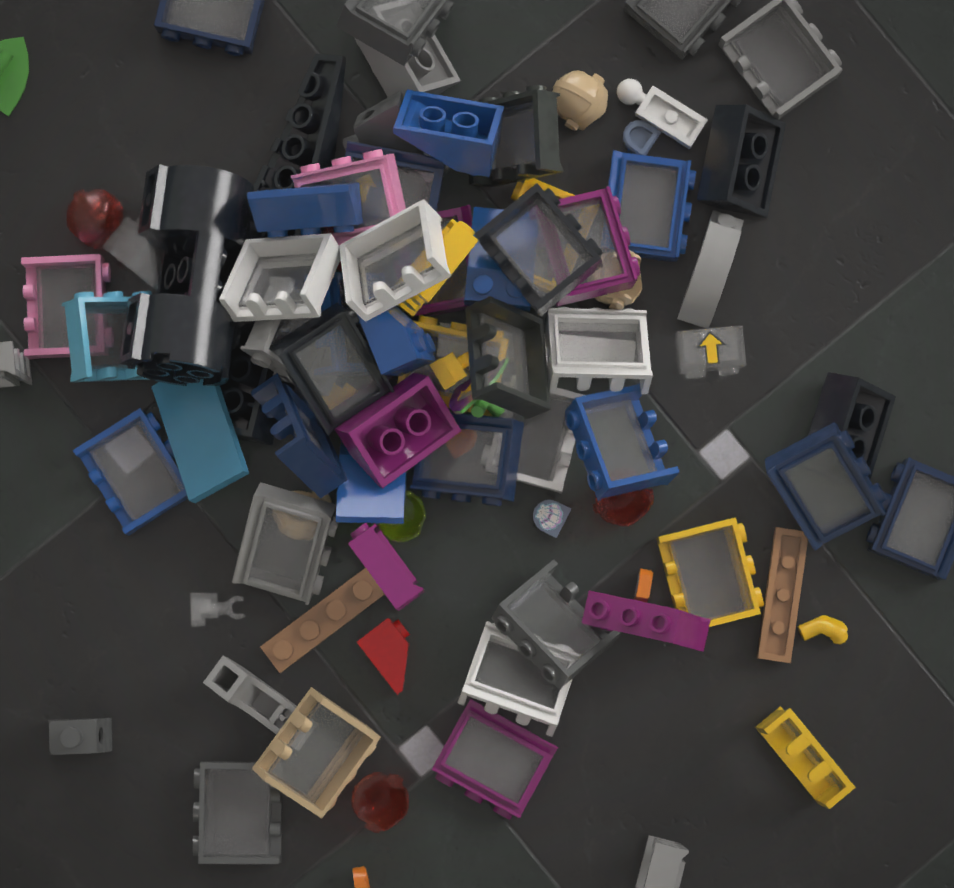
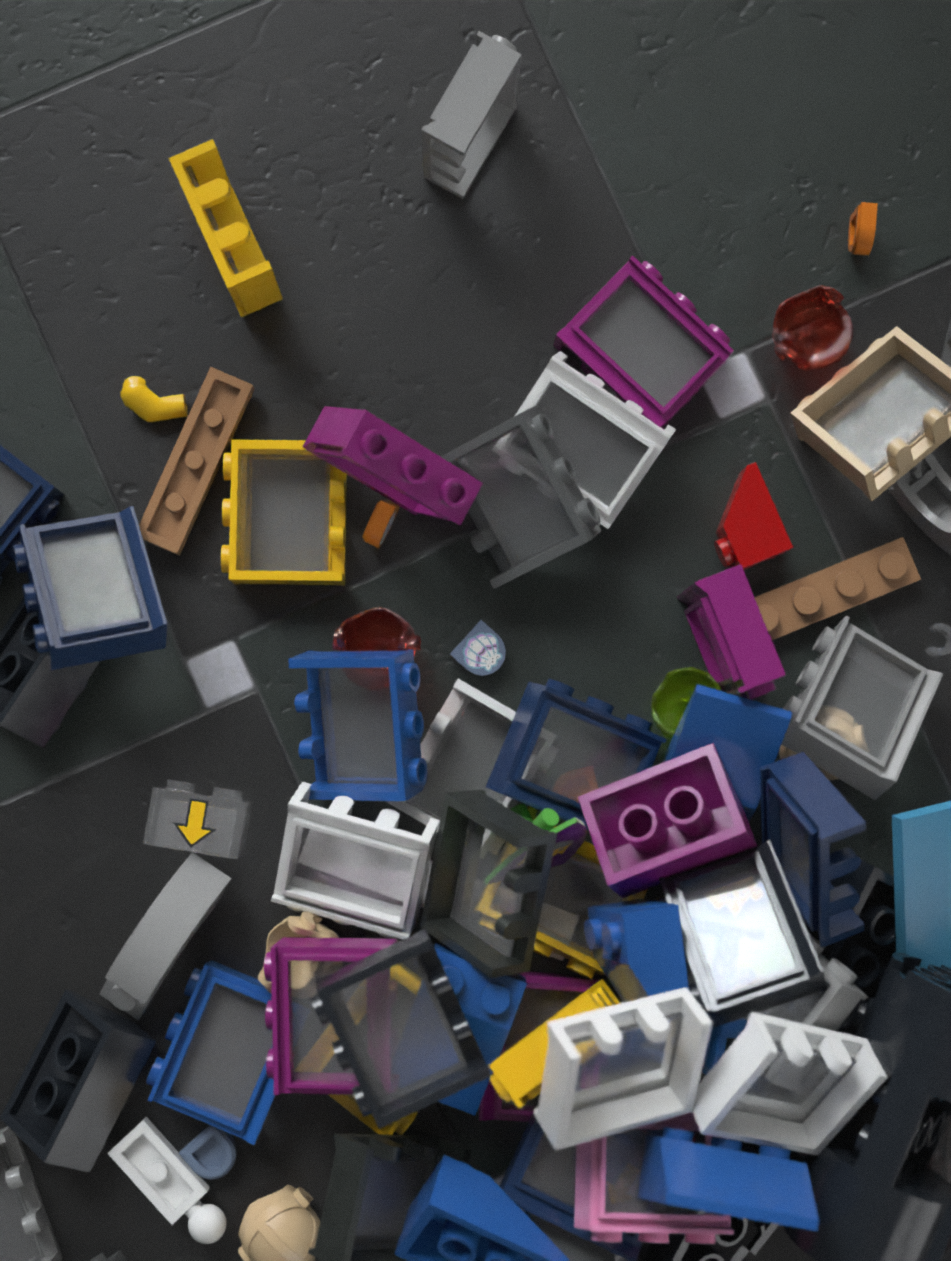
camera: 170 degrees left, 0 degrees up
yellow piece [430,351,469,390] -> none

